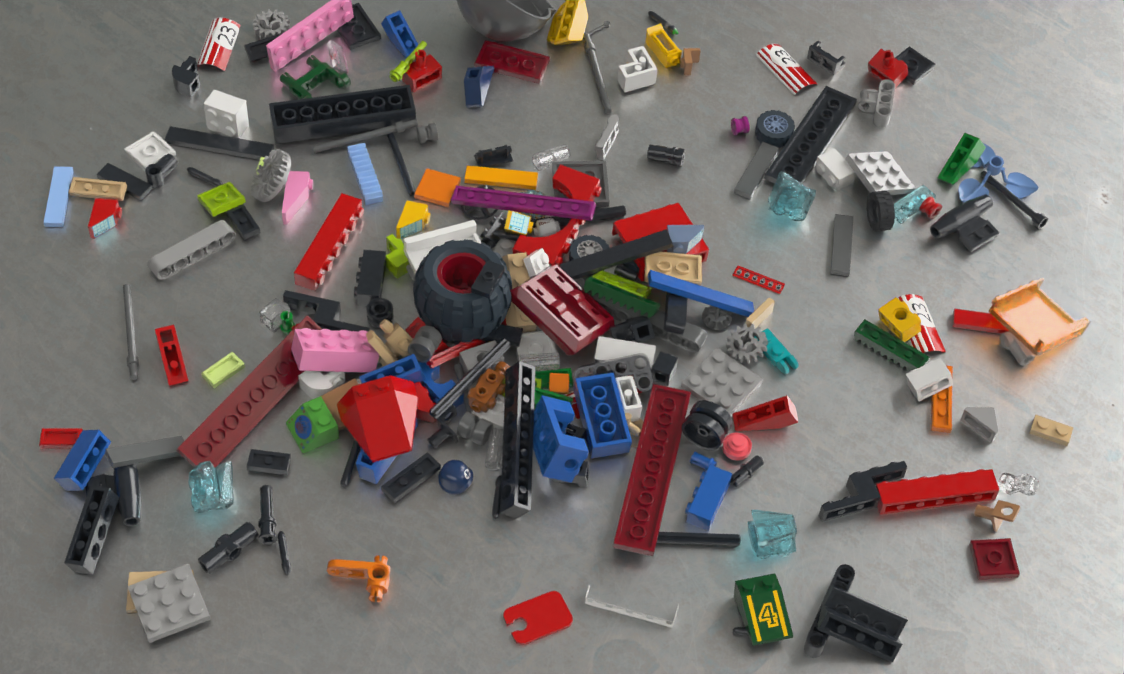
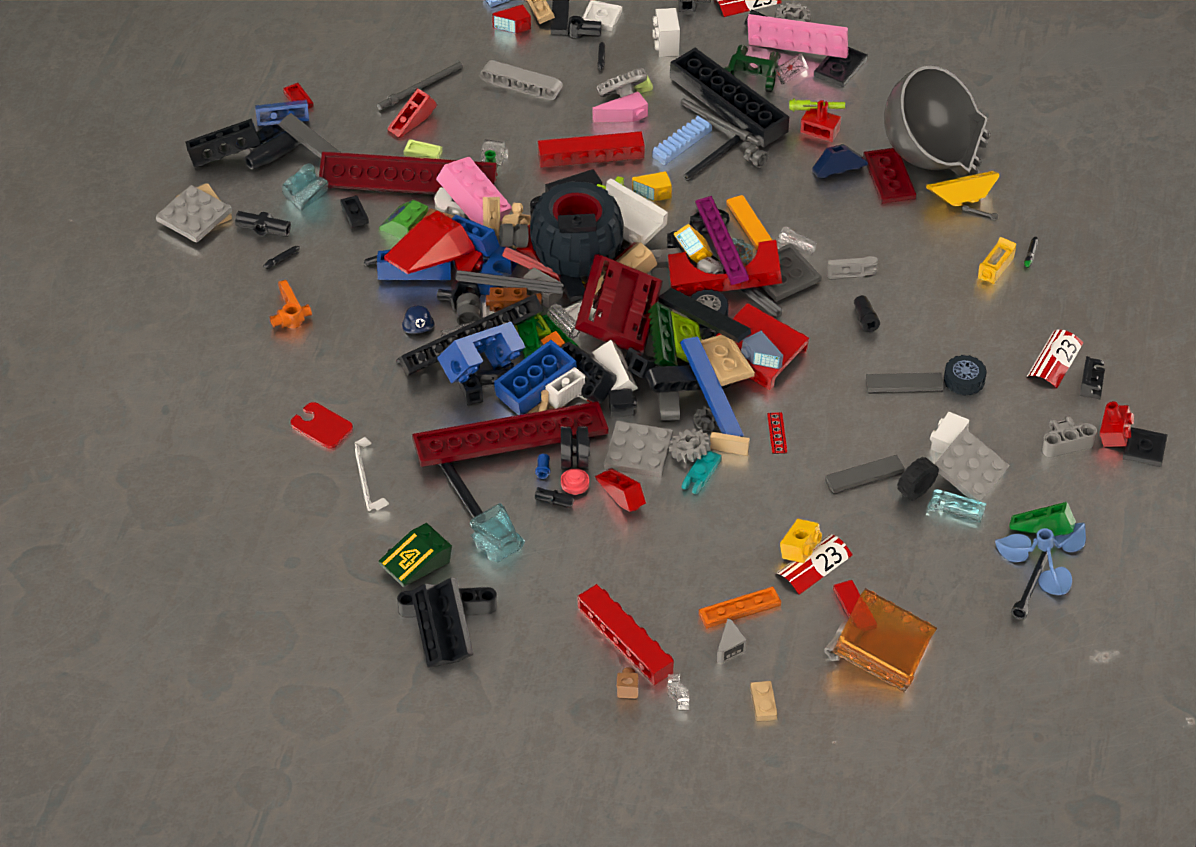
camera: 65 degrees right, 5 degrees down
black tile [165,126,274,160] -> none
lime tile [197,182,246,217] -> none
black plate [227,204,260,240] -> none
black pin [258,485,277,545] -> none
black bracket [283,290,370,332] -> none
blue slope [381,11,419,59] -> none
black plate [381,452,441,503] -> none
orange tile [414,168,461,208] -> none
black hinge [474,145,513,167] -> none
white plate [523,248,549,277] -> none
dark grey bar [583,34,612,114] -> none
white brick [617,46,657,92] -> none
medium nougat bracket [680,48,701,75] -> none
blue brick [685,465,732,531] -> none
magenta wheel [731,116,750,135] -> none
black plate [764,86,857,193] -> none
clear light blue piece [768,171,816,221] -> none
black bracket [818,461,907,522] -> none
dark green gear [854,319,930,372] -> none
white brick [905,358,953,402] -> none
red wheel [919,196,943,219] -> none
black plate [930,194,1000,252] -> none
dark red tile [969,538,1020,580] -> none

